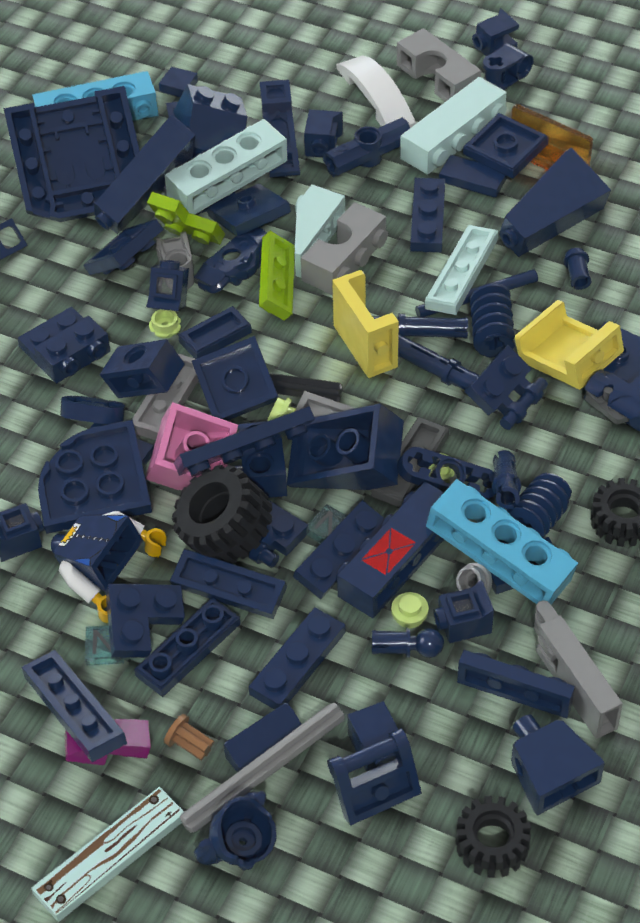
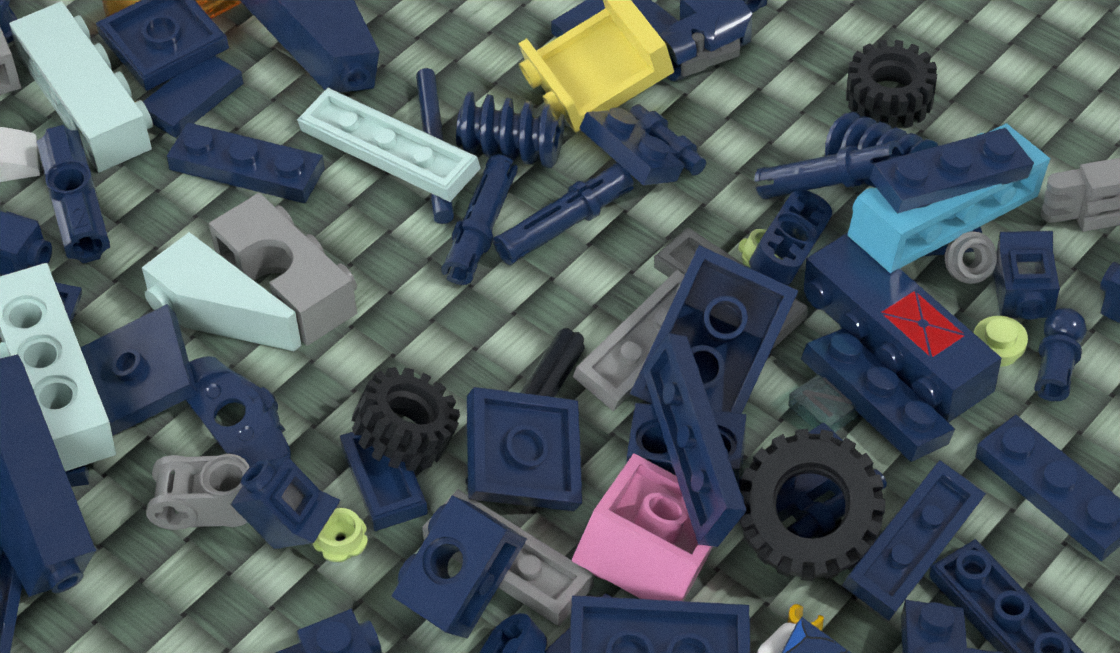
camera: 75 degrees left, 0 degrees up
dark blue plate [83,219,164,275] -> none
lime plate [147,192,225,245] -> none
lime plate [259,231,295,321] -> none
yellowish green plate [267,397,295,421] -> none
light yellow panel [332,270,399,378] -> none
dark blue pin [564,248,592,290] -> none
none -> black tyre [351,367,460,471]
none -> dark blue plate [870,128,1034,214]

